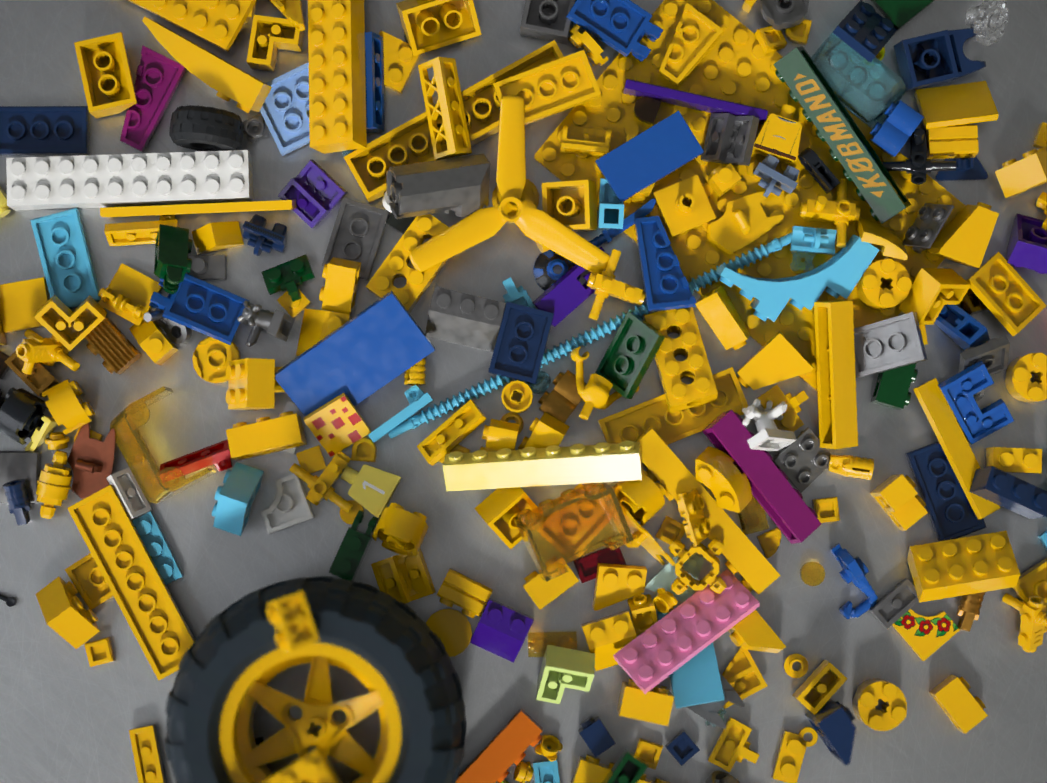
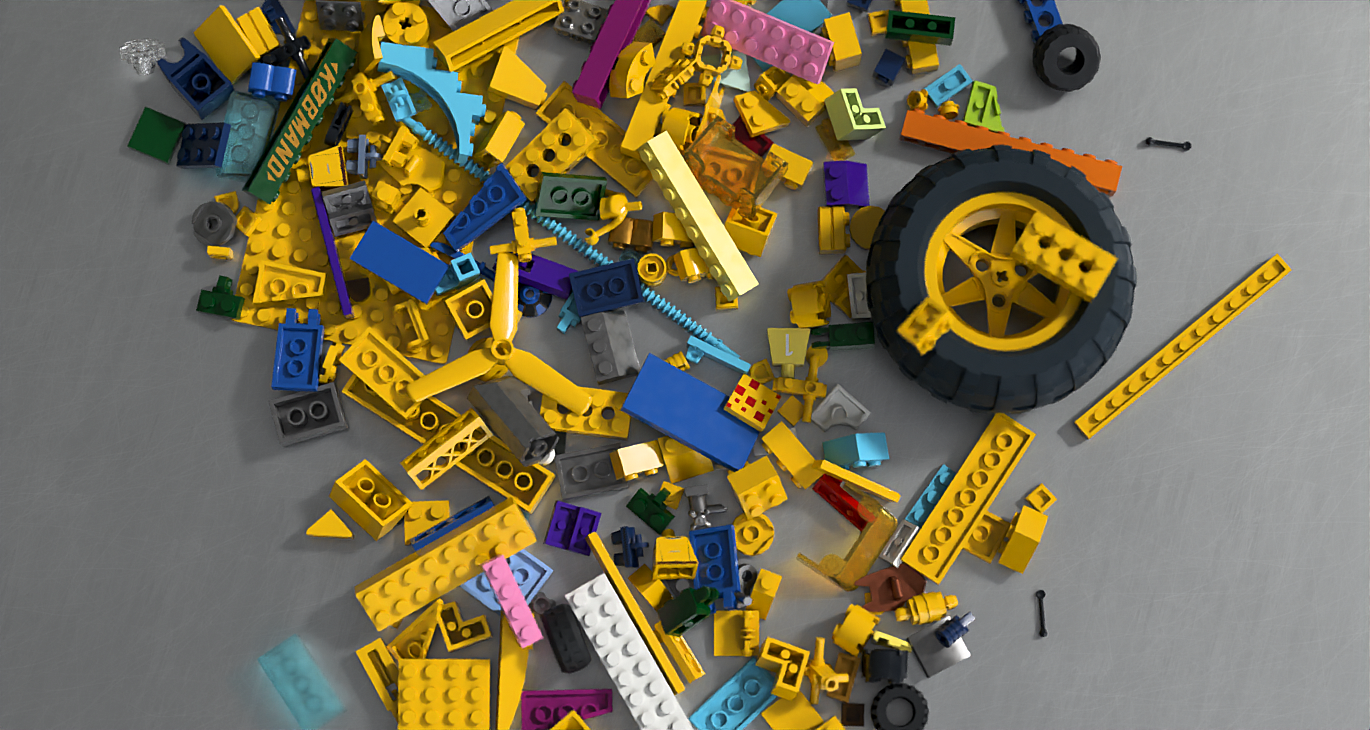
camera: 115 degrees left, 5 degrees down
yellow plate [45,432,70,450] -> none
pearl gold brick [85,318,142,375] -> none
yellow hinge [417,399,487,466] -> none
yellow plate [653,588,678,614] -> none
white piece [742,399,797,452] -> none
yellow hinge [756,385,809,432] -> none
none -> yellow hips [379,125,419,168]
none -> bright pink brick [480,554,543,648]
none -> yellow torso [652,529,698,579]
none -> yellow tile [812,460,901,503]
none -> white plate [847,272,871,319]

